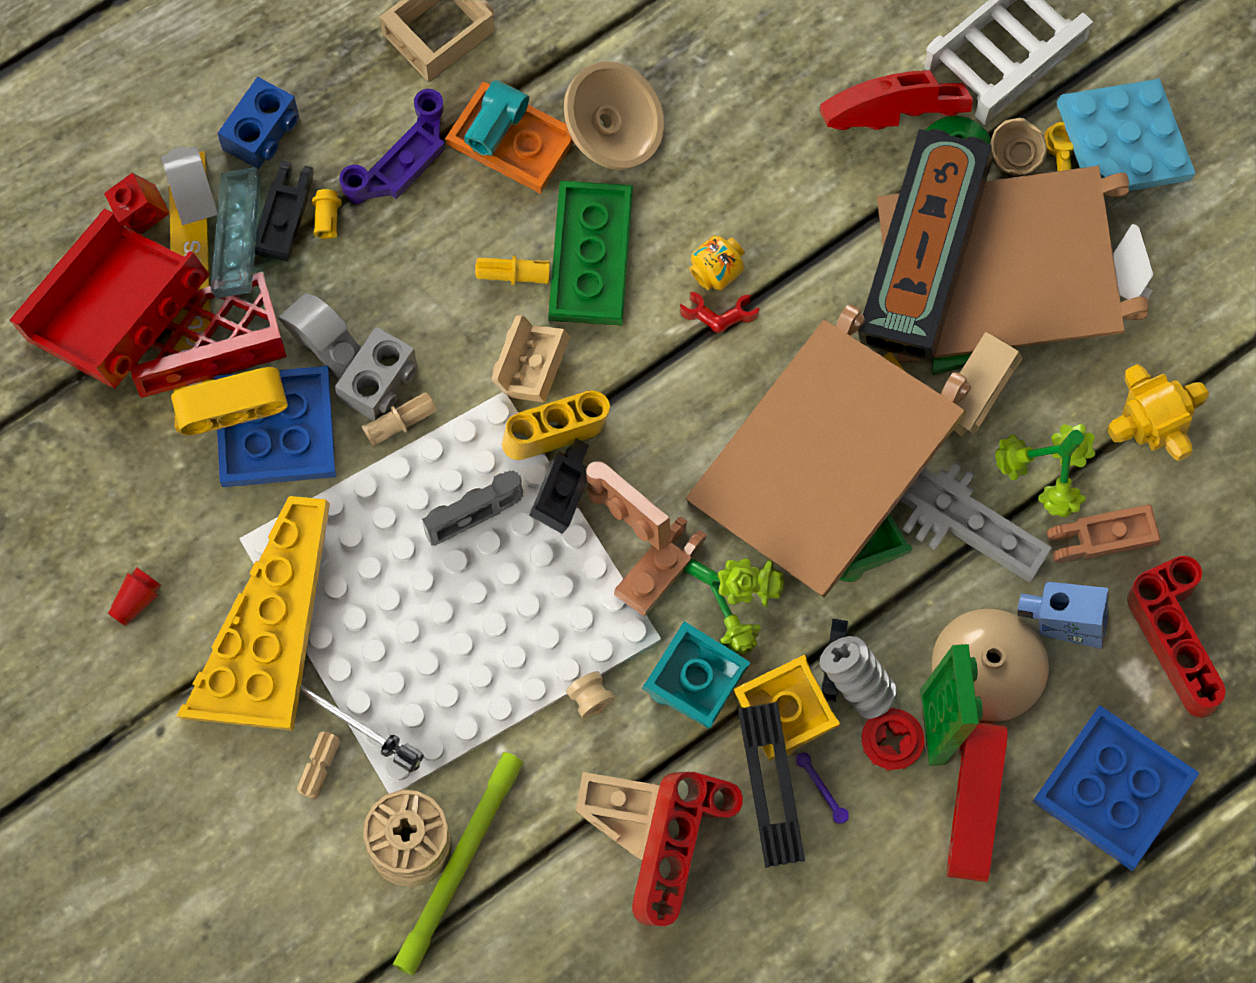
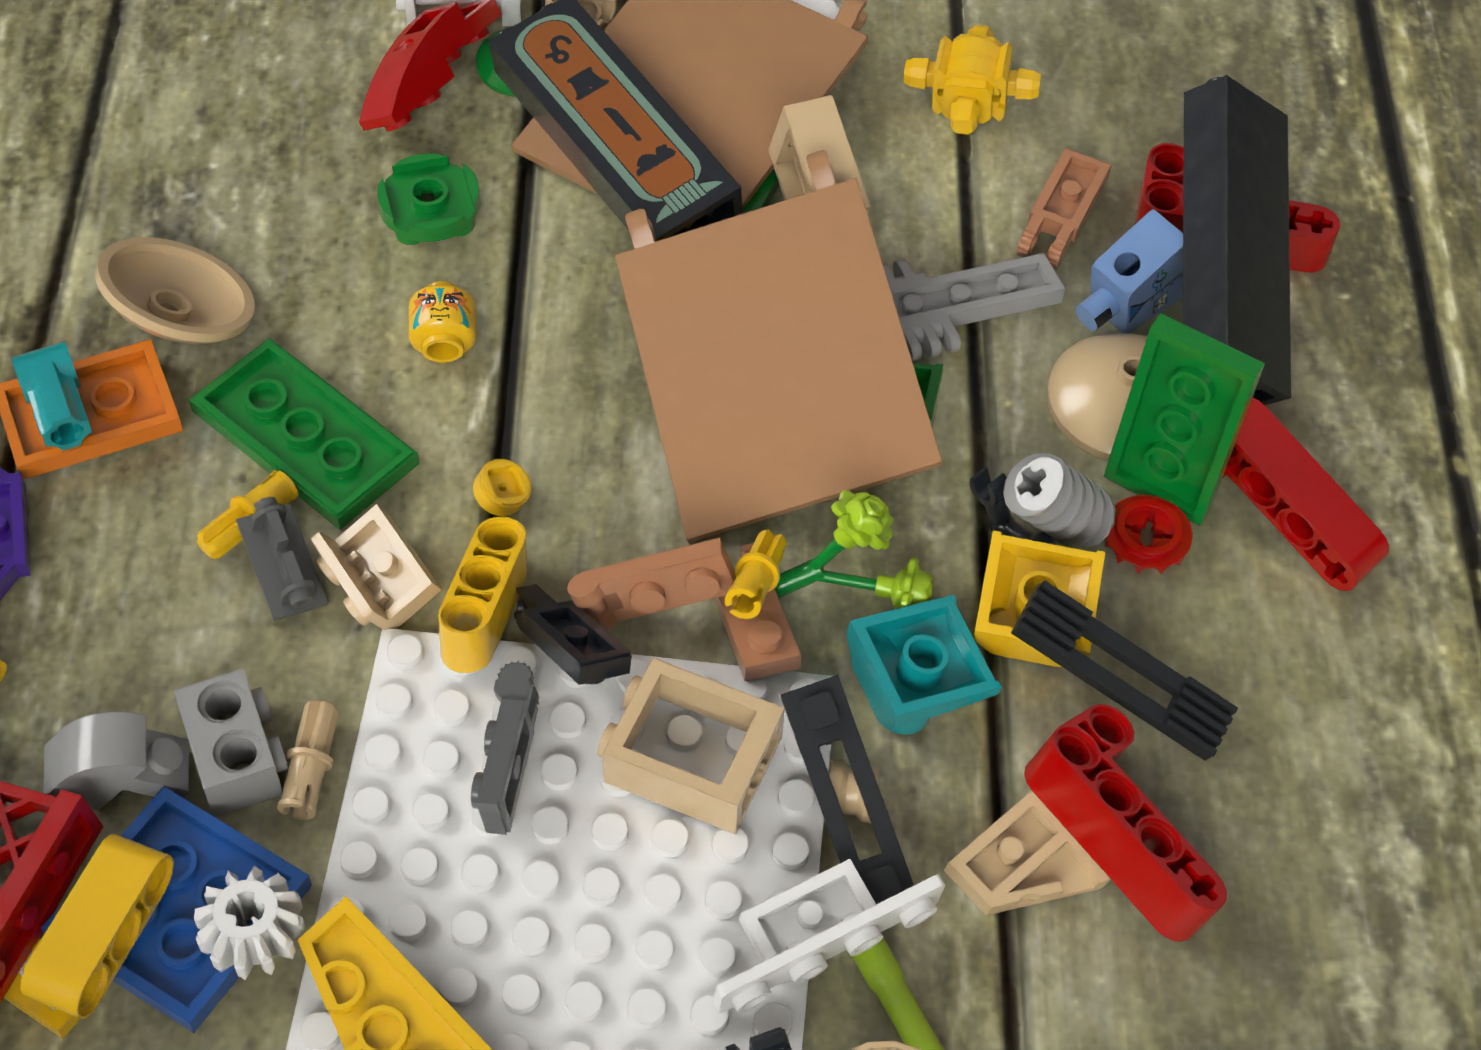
camera: 55 degrees left, 15 degrees down
red arm [680,292,760,333] -> none
dark purple hinge [796,752,849,824] -> none
lime plant [995,424,1095,518] -> none
blue plate [1032,705,1199,871] -> none
none -> white gear [194,865,305,980]
none -> dark grey hinge [236,497,328,622]
none -> green plate [377,153,480,245]
none -> yellow tile [473,459,531,517]
none -> tan window [597,658,785,834]
none -> white bracket [713,859,945,1013]
none -> yellow axle [725,529,787,619]
none -> black container [781,675,914,905]
none -> black brick [1183,75,1291,405]

